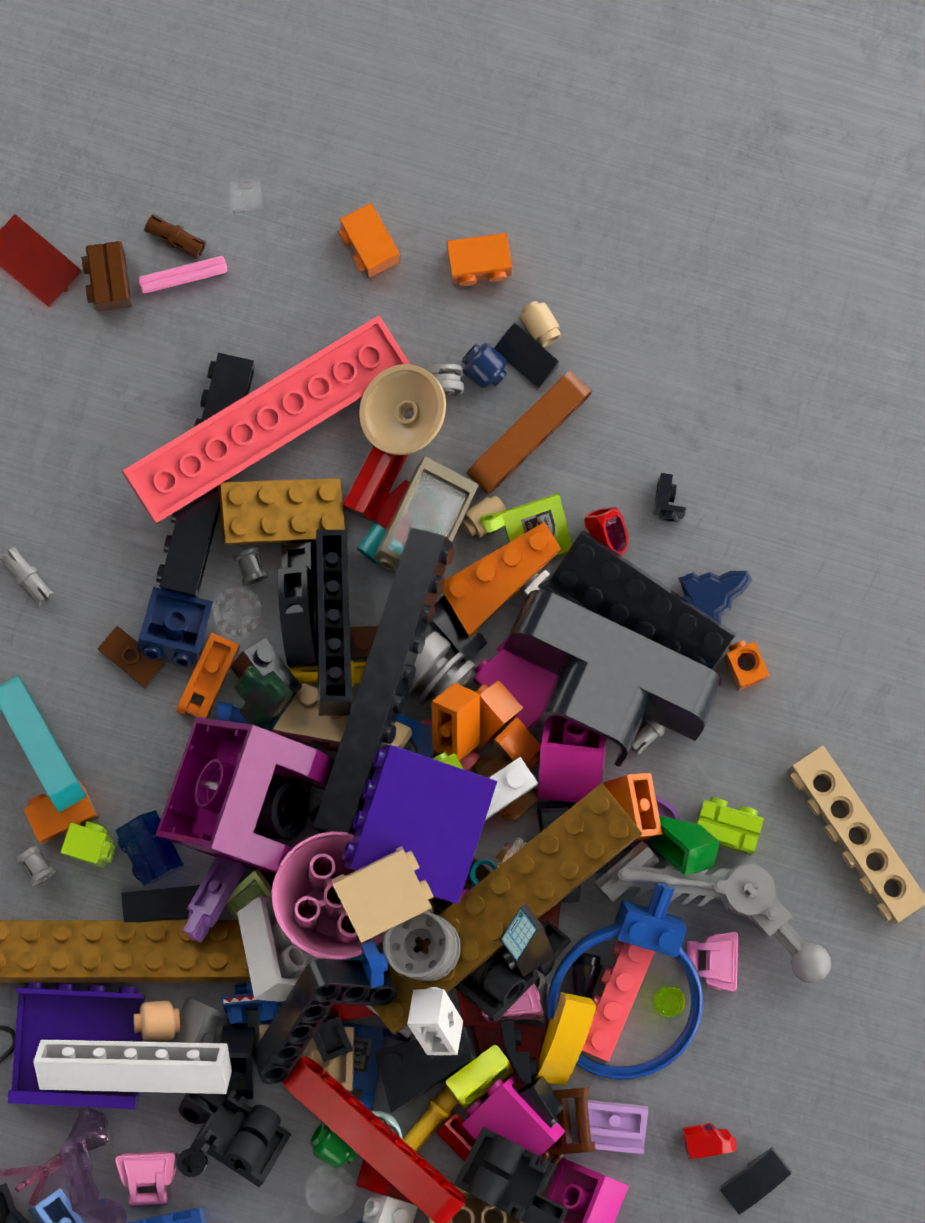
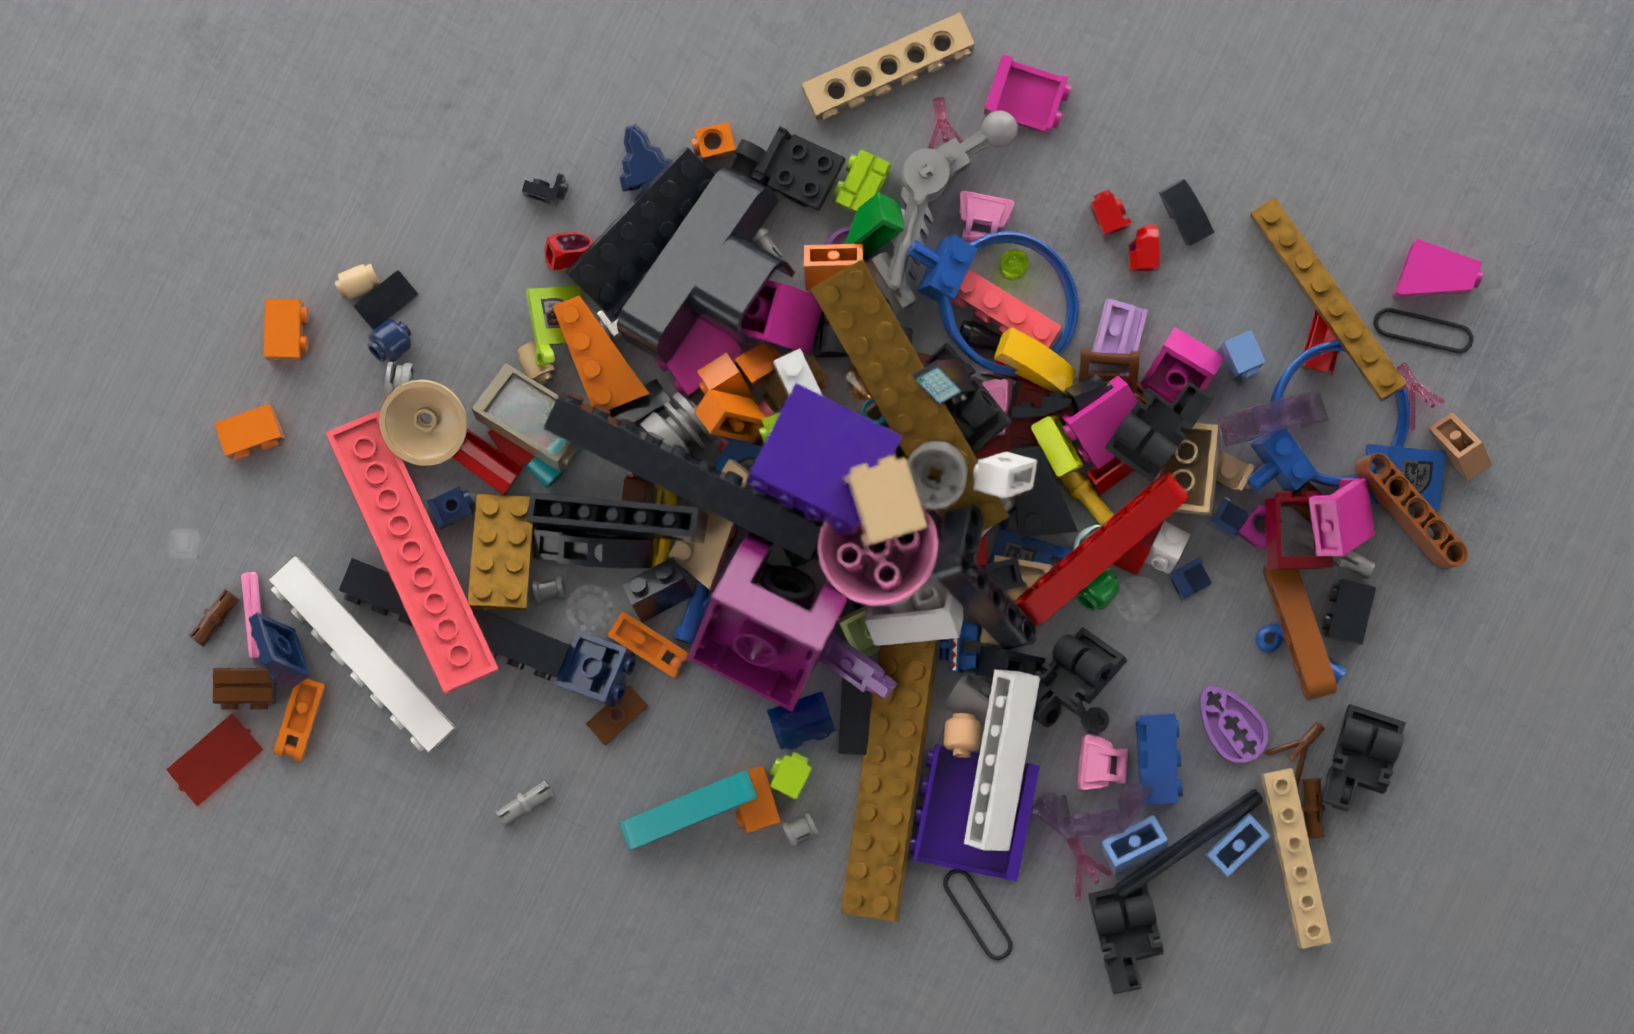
camera: 75 degrees left, 5 degrees up
clear green hinge [234,666,293,730] -> none
blue plate [361,941,388,988] -> none
dark orange beam [466,370,592,495] -> none
none -> dark blue plate [248,612,310,688]
none -> white brick [269,556,457,752]
none -> orange plate [273,678,326,763]
none -> dark blue brick [427,486,475,529]
none -> black plate [731,126,846,211]
none -> clear pink plant [928,97,963,149]
none -> dark pink panel [983,54,1072,135]
none -> red brick [1089,190,1132,238]

